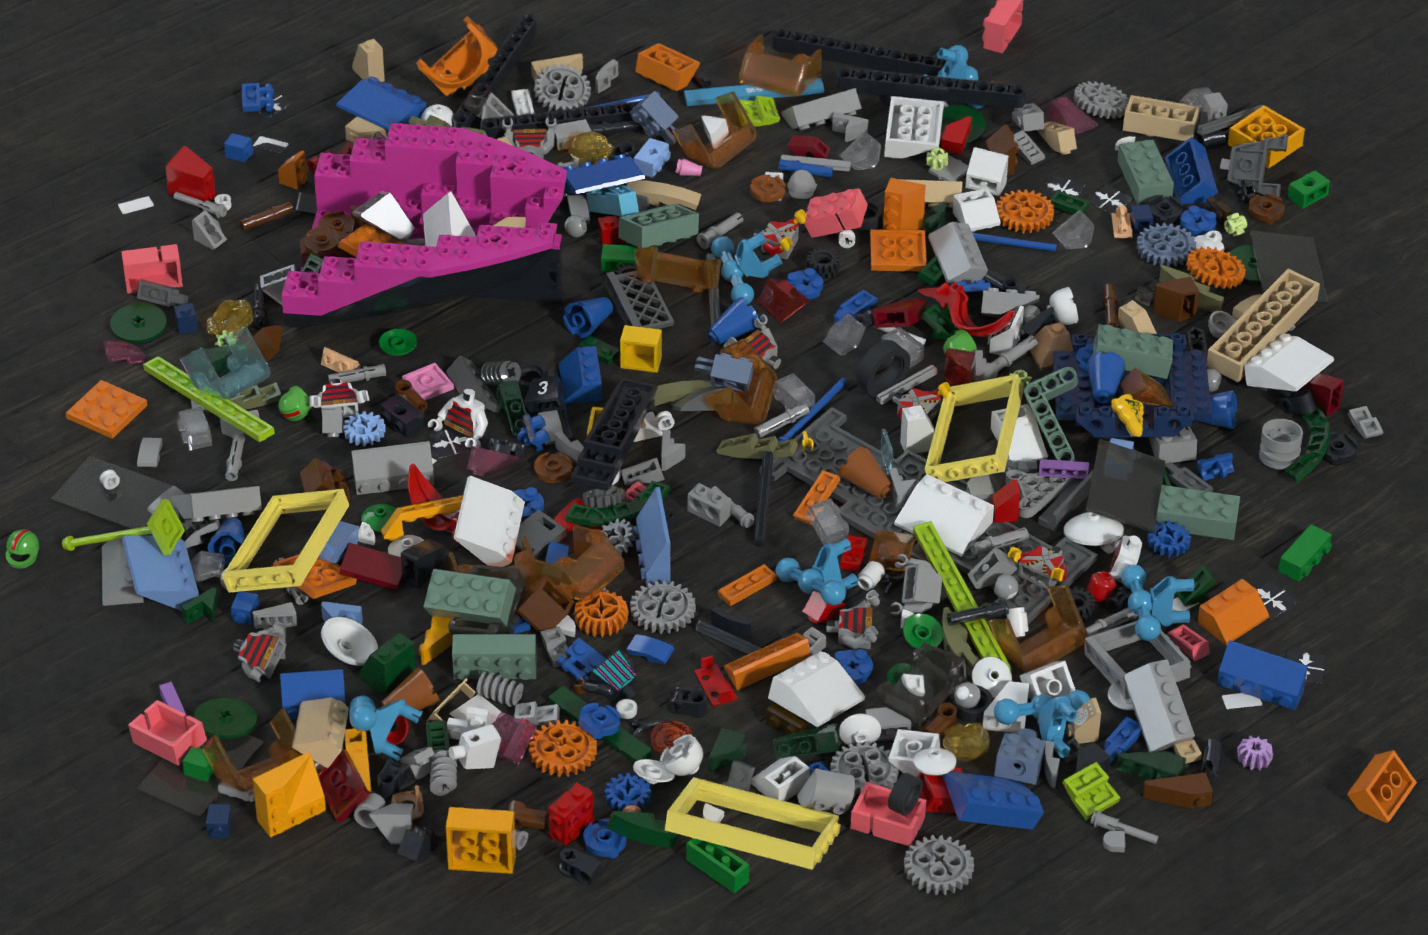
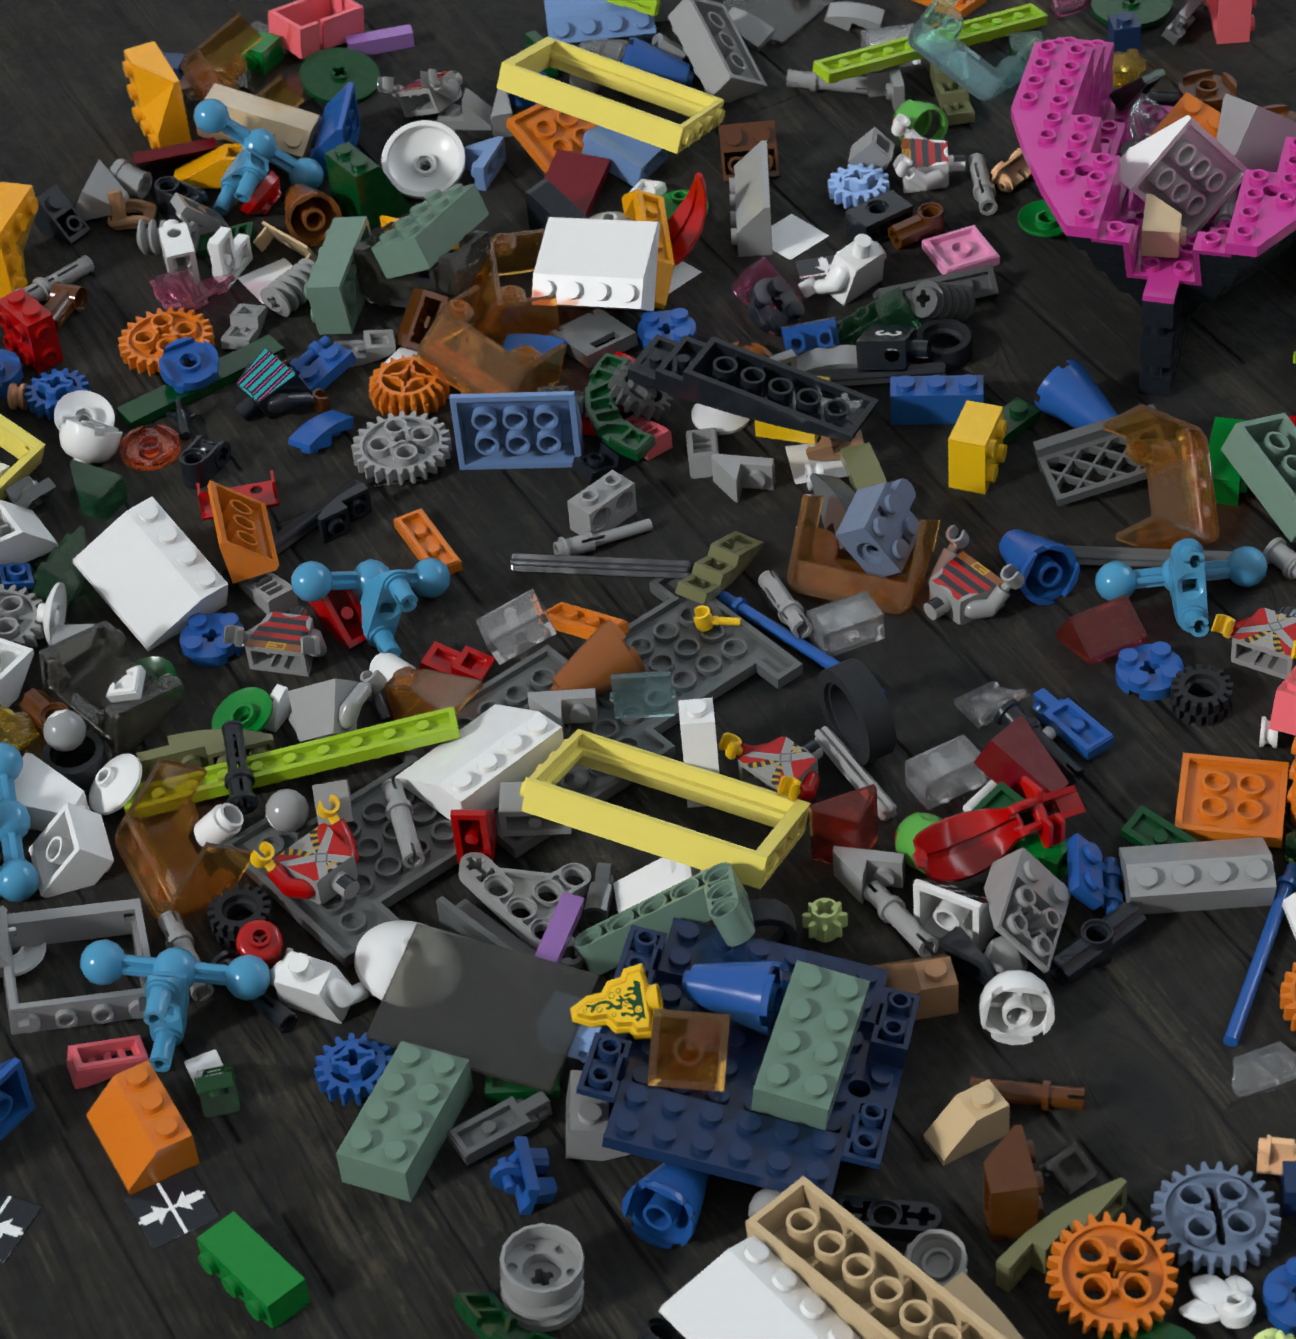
camera: 105 degrees right, 0 degrees up
white tile [616,699,637,719] -> none

